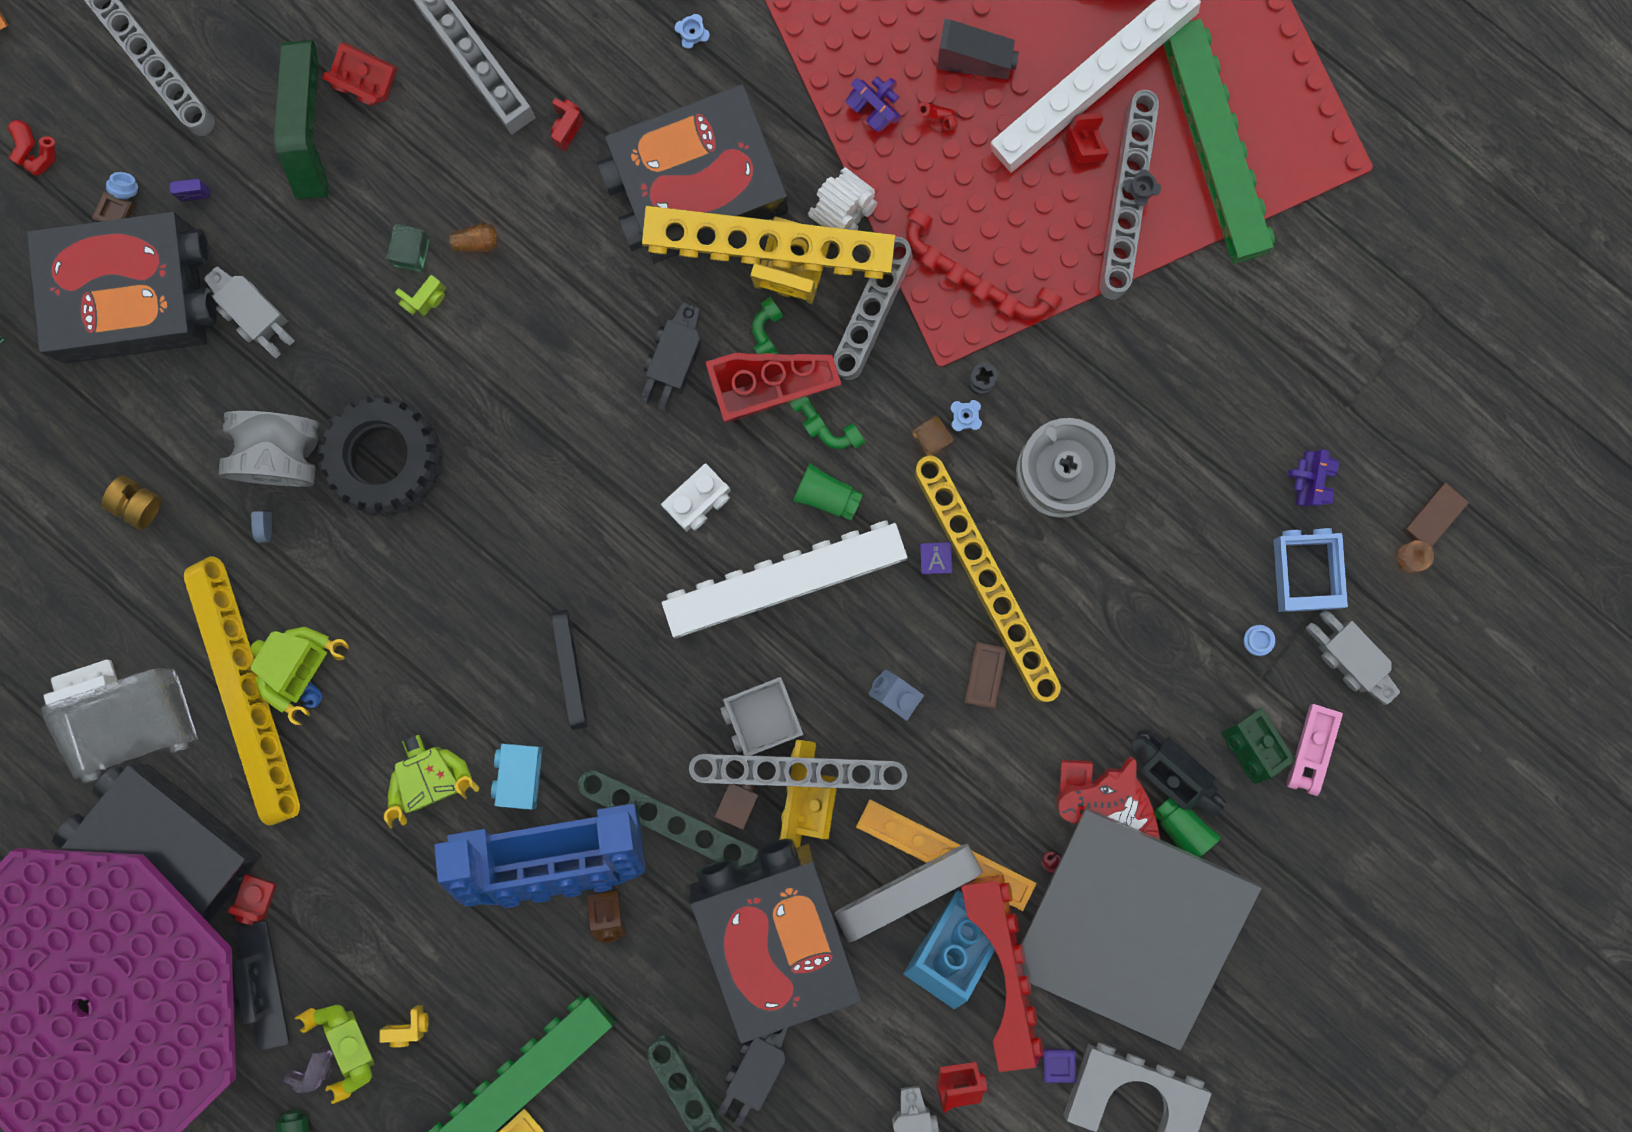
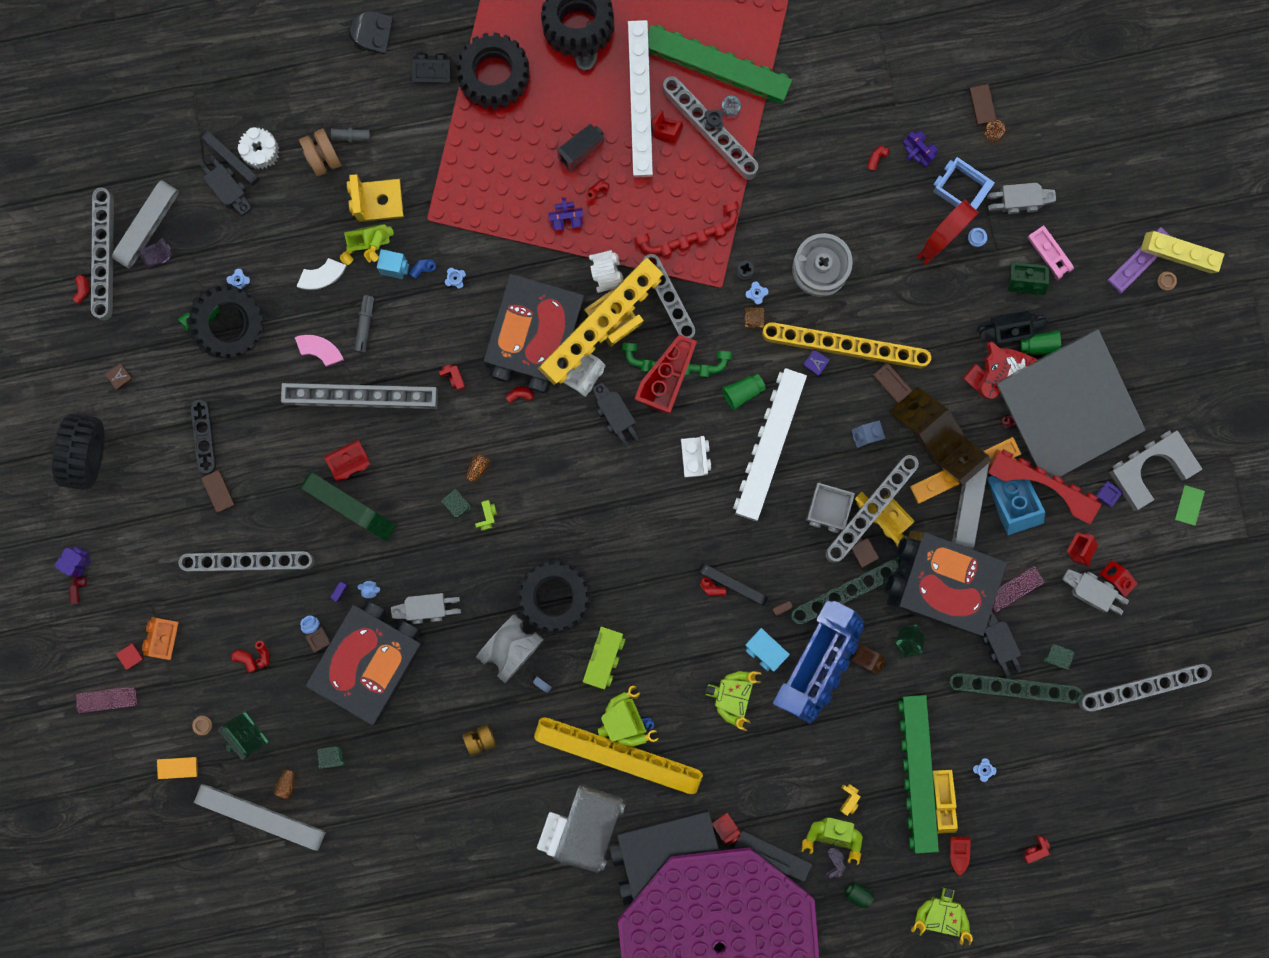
camera: 60 degrees left, 0 degrees up
none -> light blue plate [358,581,380,598]
none -> red arm [504,386,534,404]
none -> white bracket [563,354,606,397]
none -> lime wedge [583,627,626,689]
none -> red arm [700,577,727,596]
none -> clear light blue wheel [721,96,741,118]
none -> reddish brown tile [771,601,793,616]
none -> red arm [867,146,889,171]
none -> dark brown bracket [889,387,992,485]
none -> clear green panel [896,624,925,657]
none -> red animal [917,199,979,265]
none -> clear pink plate [992,566,1044,613]
none -> medium lavender tile [1107,227,1170,294]
none -> light yellow brick [1141,231,1224,274]
none -> medium nougat plate [1157,272,1177,291]

